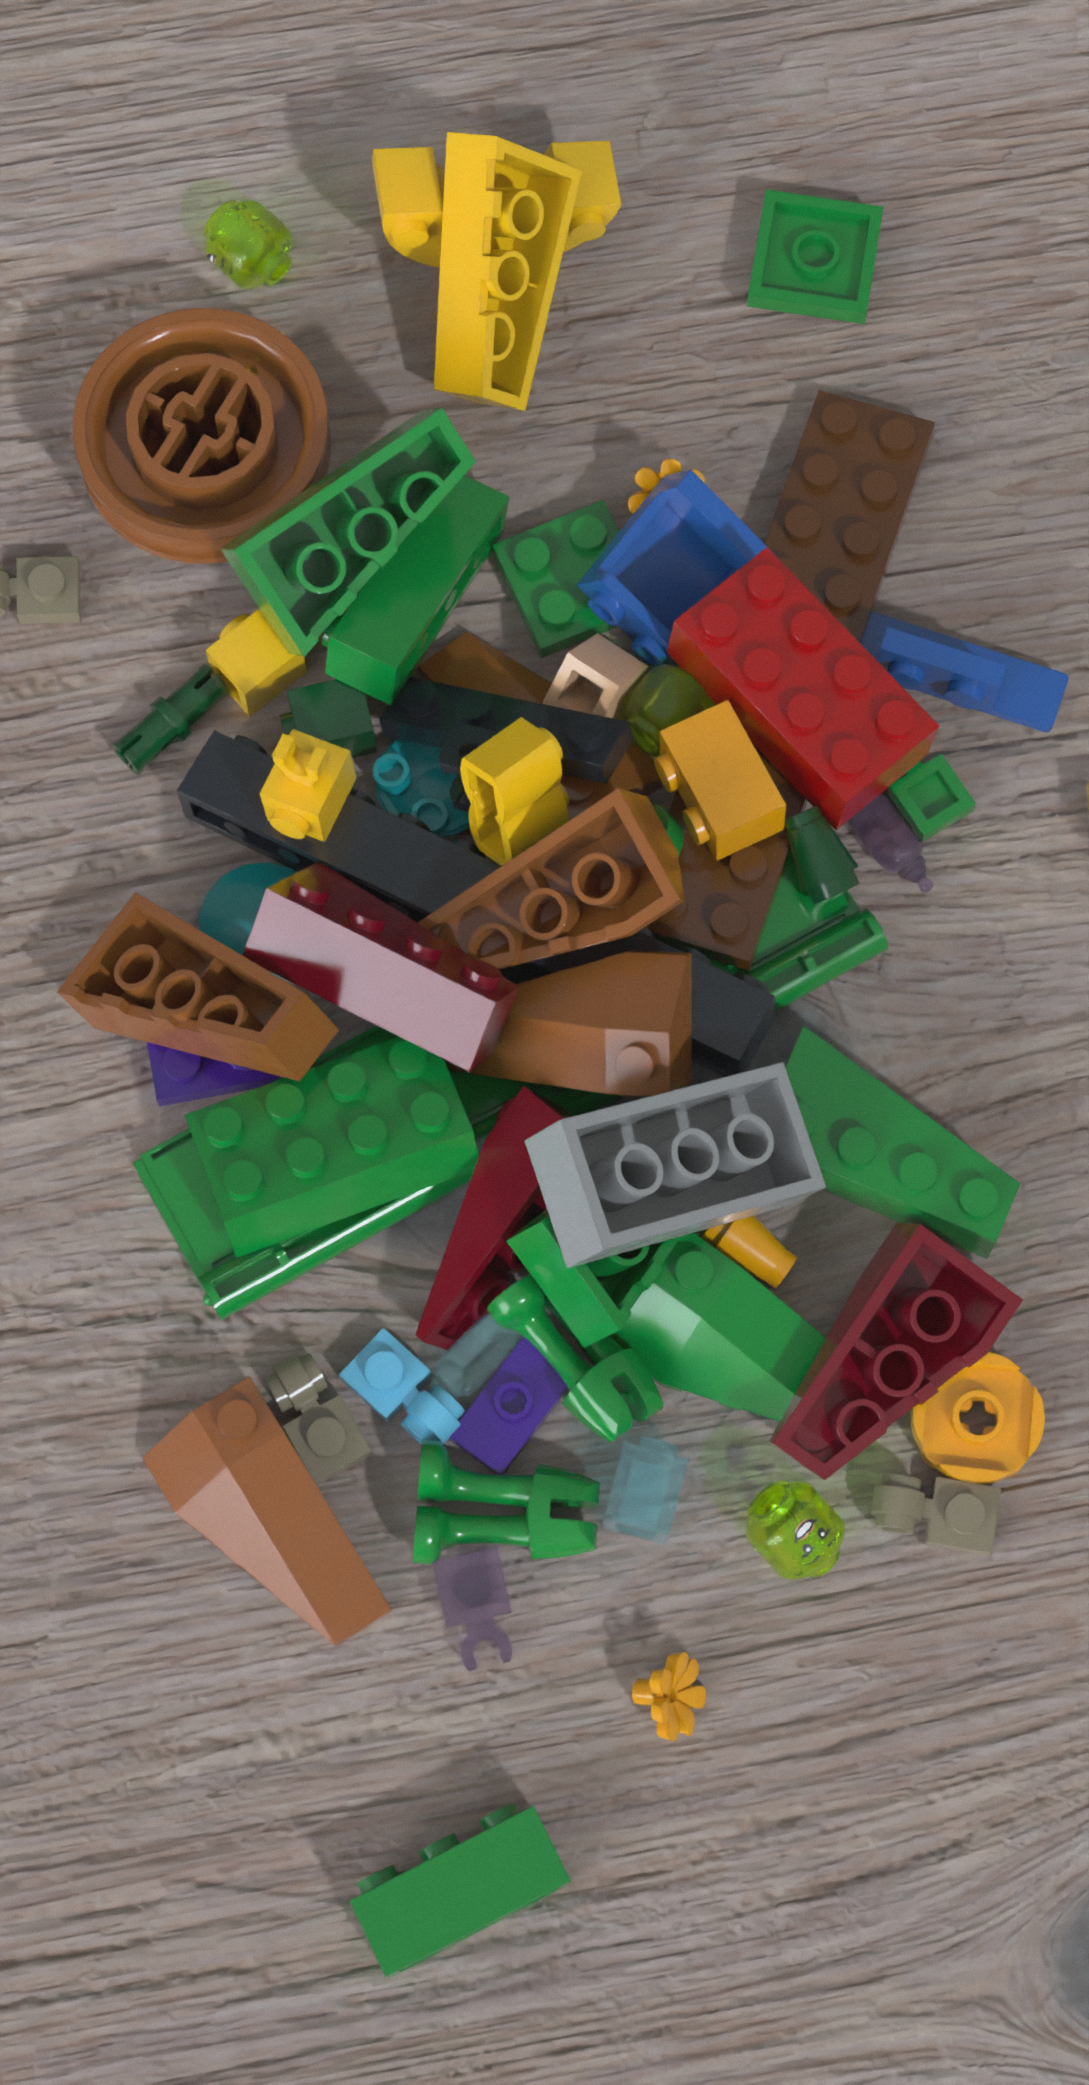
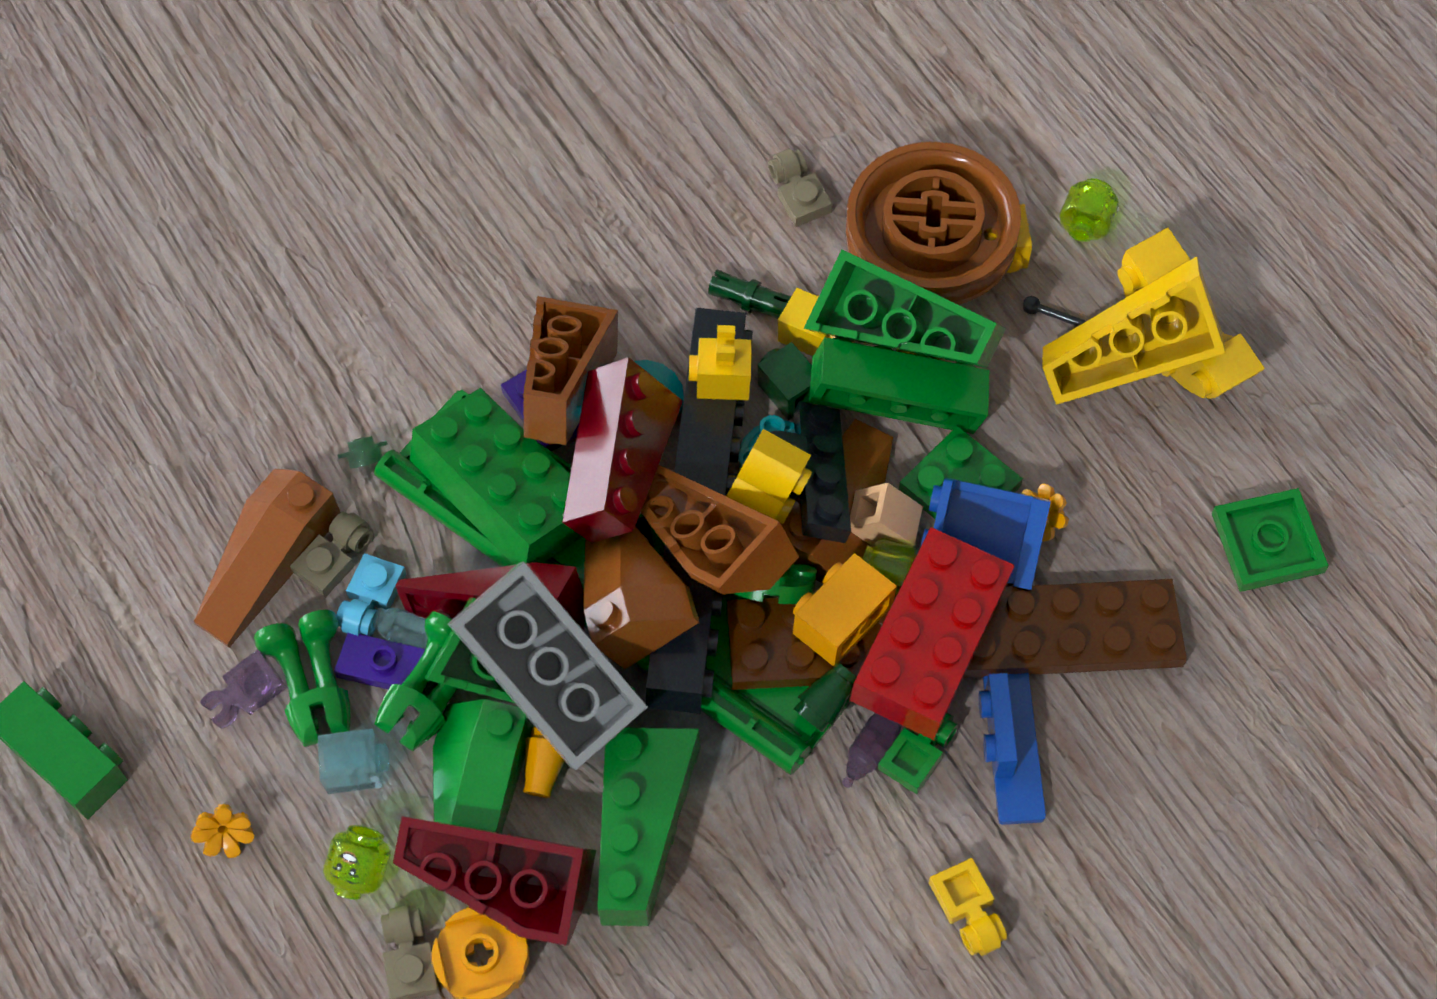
camera: 70 degrees right, 10 degrees down
none -> clear green plate [337,435,388,469]
none -> black hinge [1023,296,1086,326]

